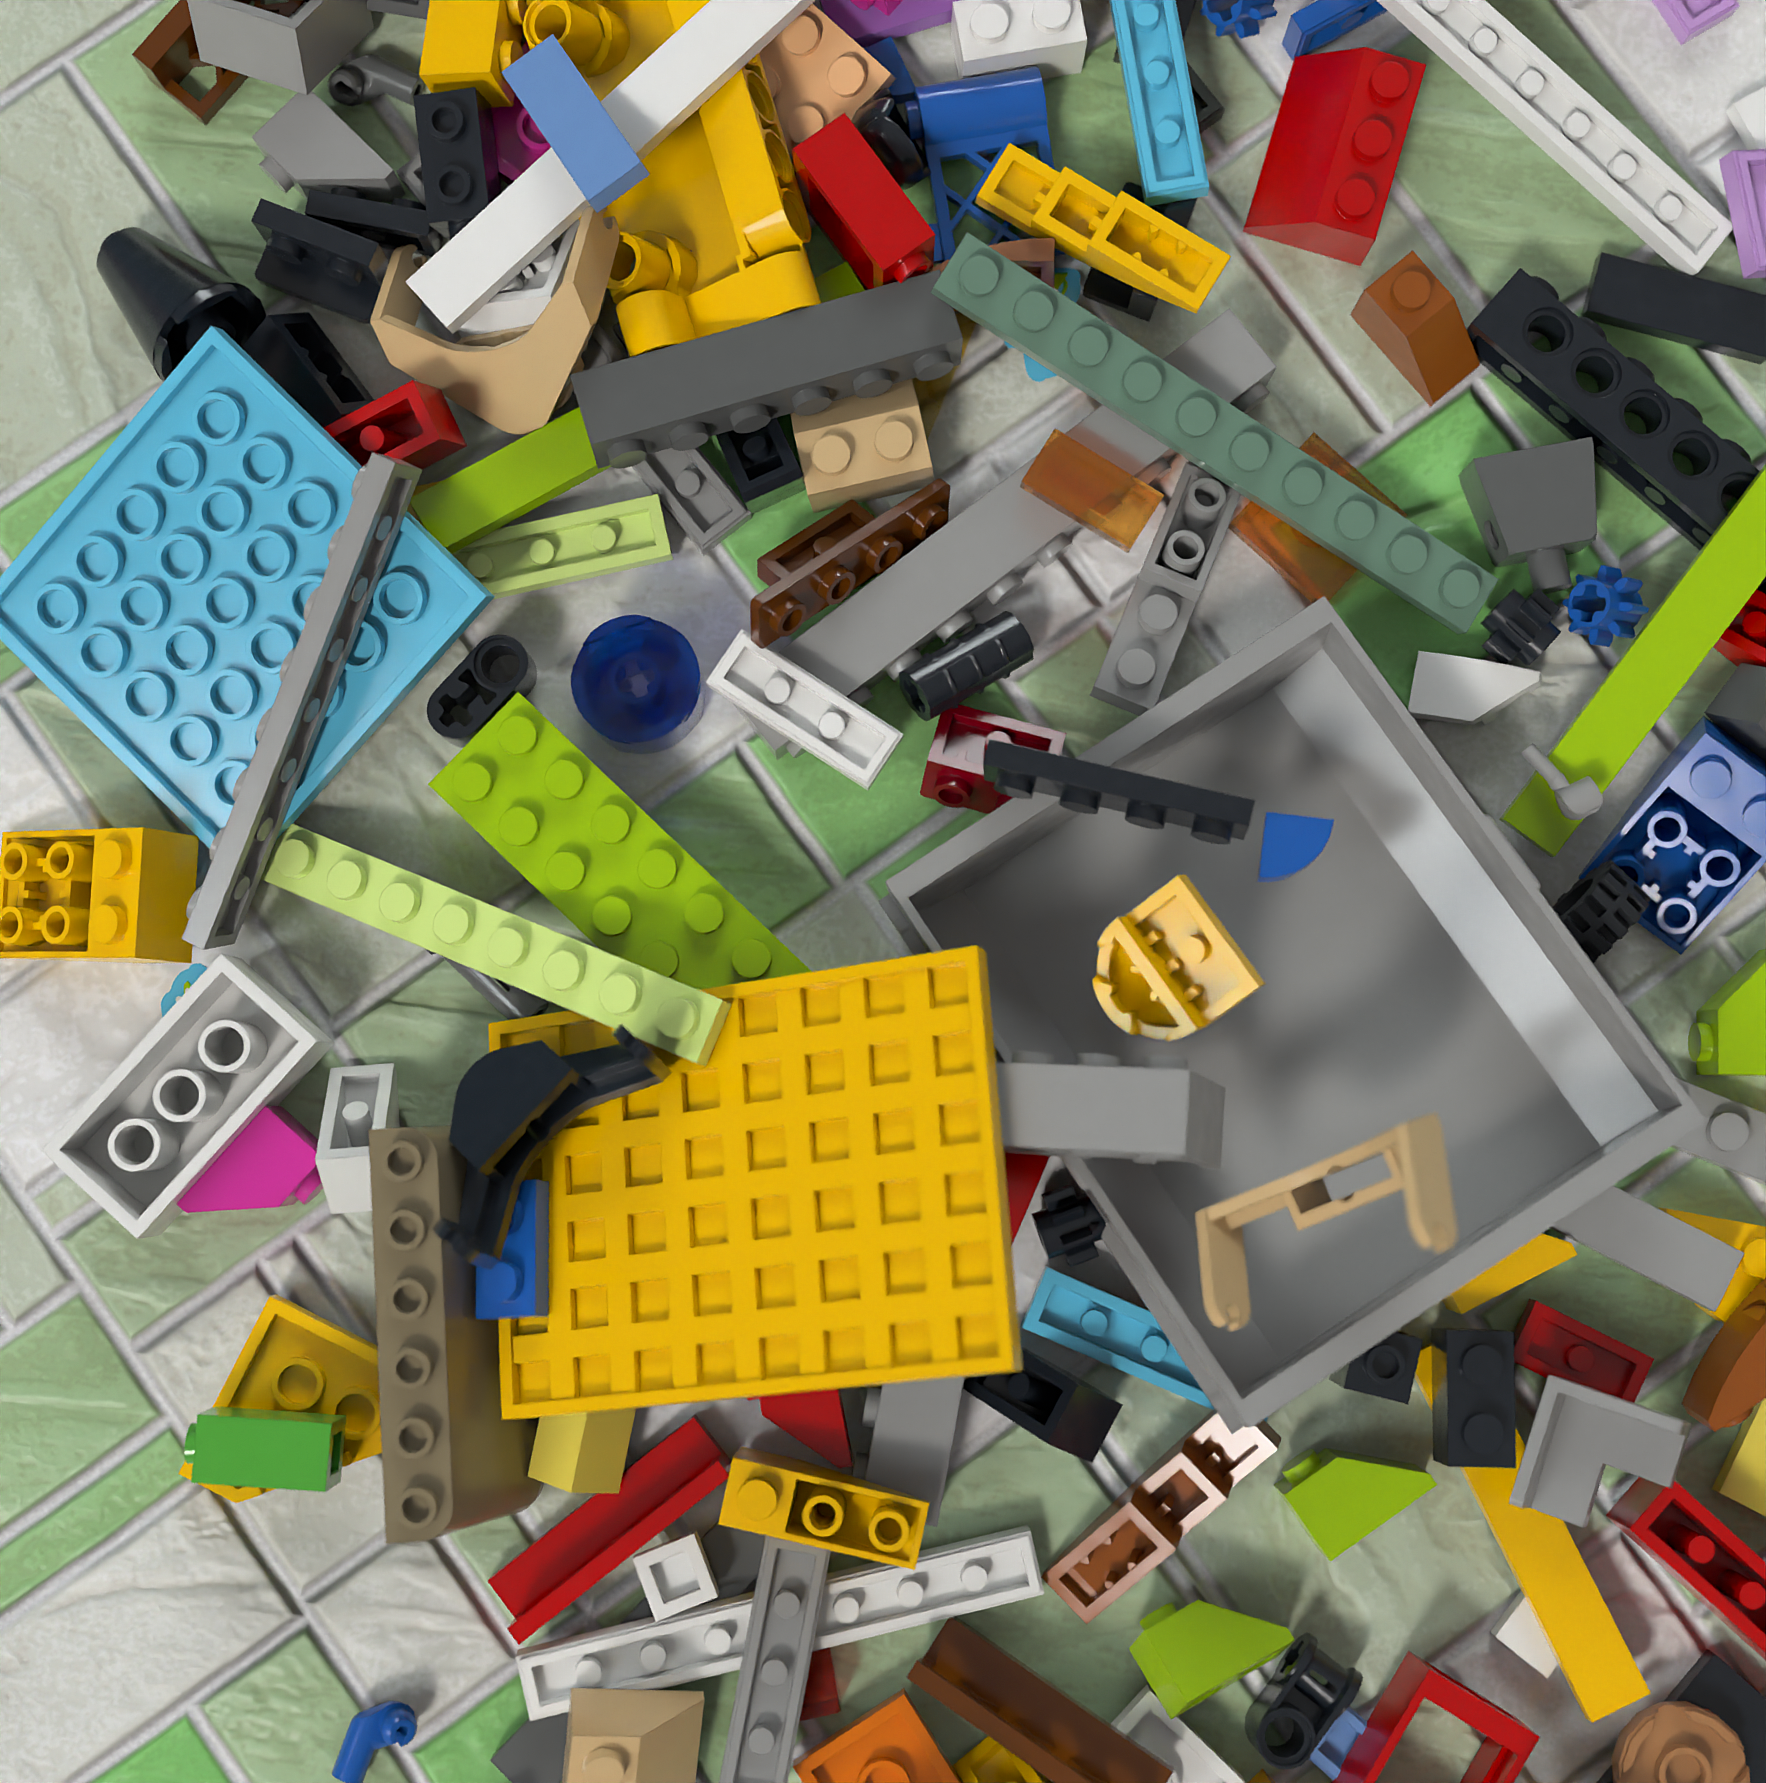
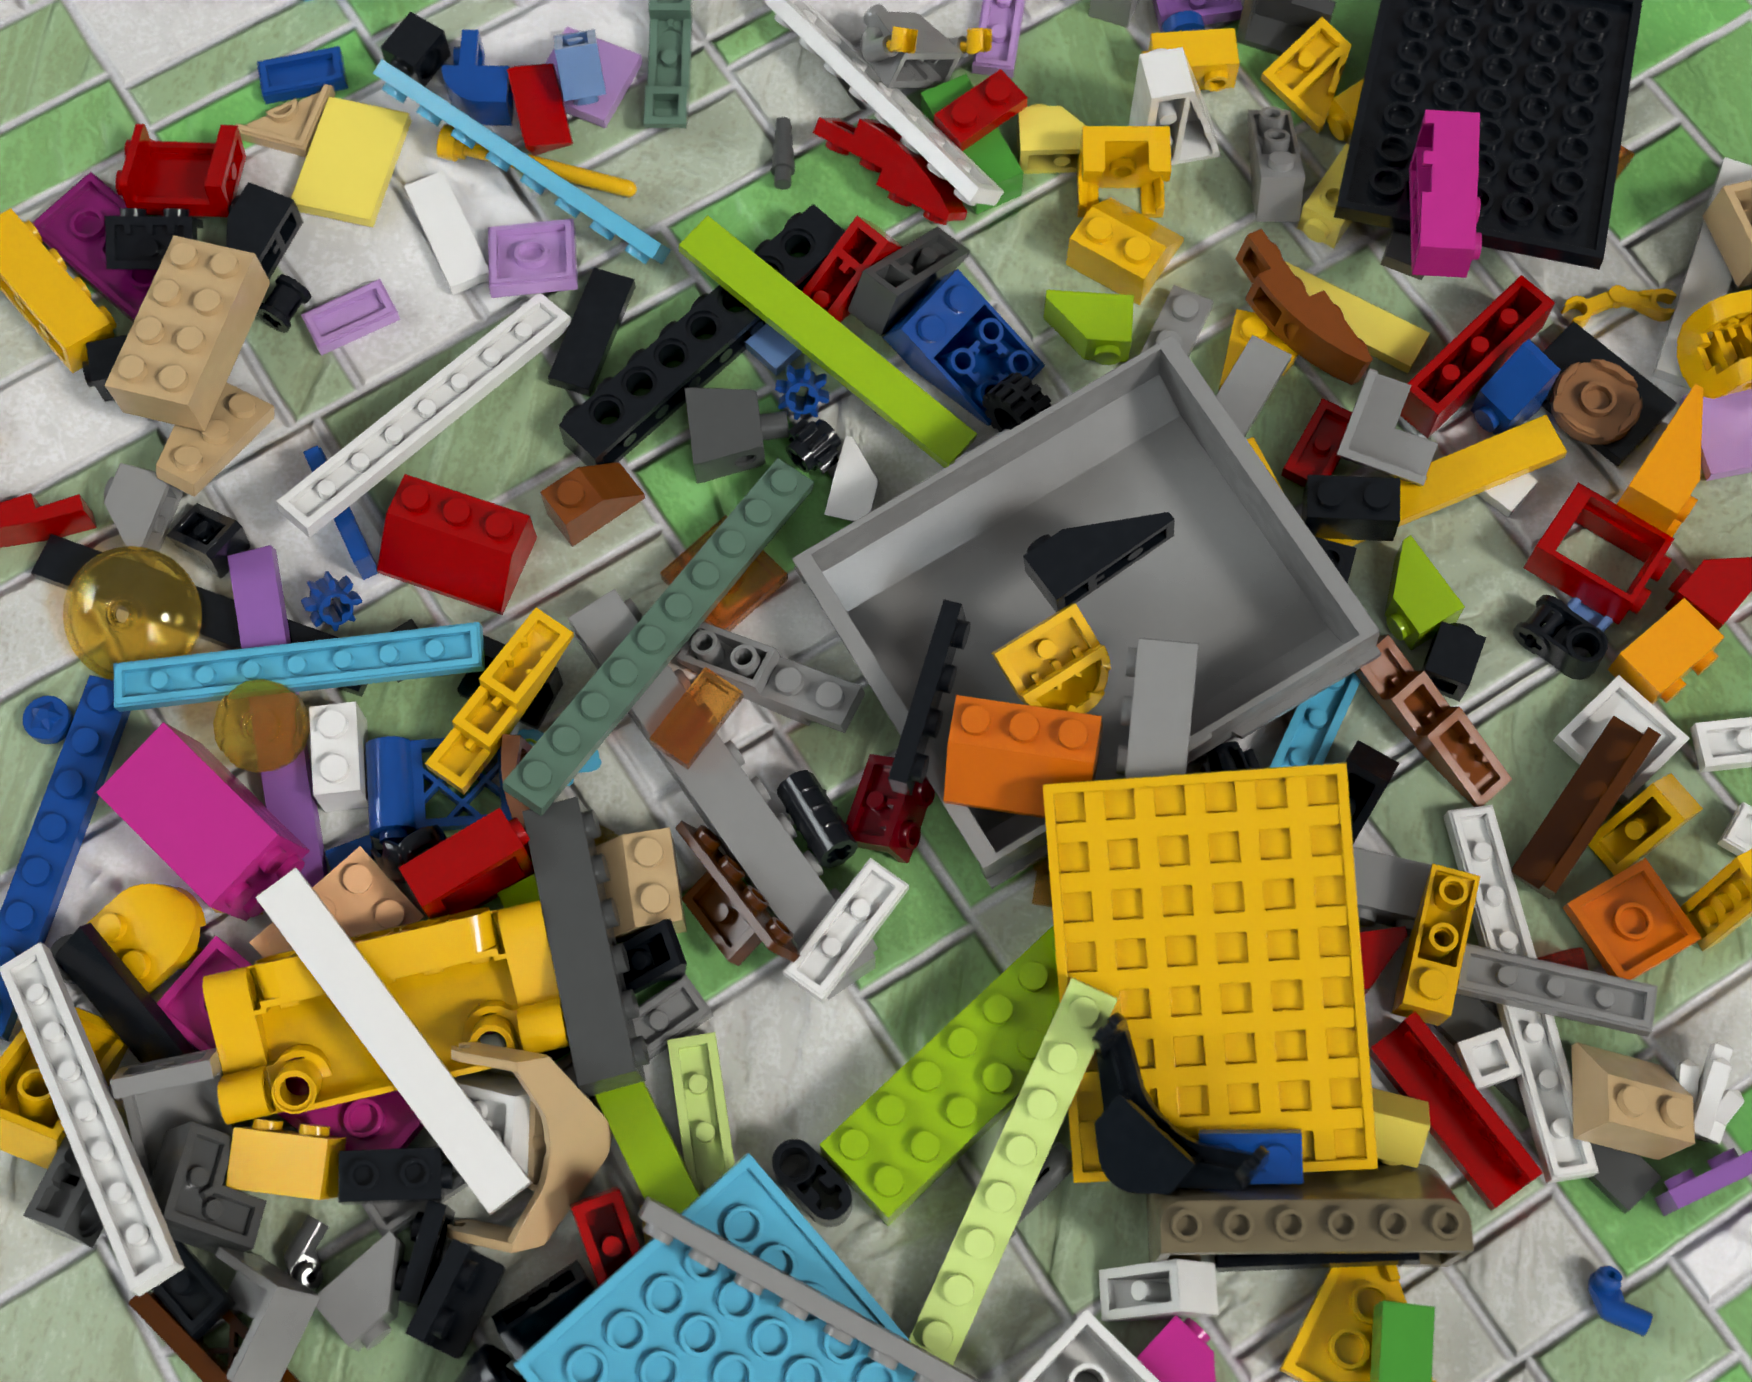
camera: 85 degrees left, 15 degrees down
medium blue tile [501,34,650,213] -> none
clear blue brick [571,615,706,754] -> none
lime slope [1129,1600,1295,1720] -> none
tan piece [1195,1112,1457,1331] -> none
blue tile [1257,812,1334,882] -> none
light grey hand [1521,743,1604,820] -> none
none -> medium blue tile [745,323,803,376]
none -> orange slope [943,695,1103,818]
none -> black slope [1023,512,1175,612]
none -> black brick [1421,621,1486,702]
none -> blue slope [1470,339,1561,435]

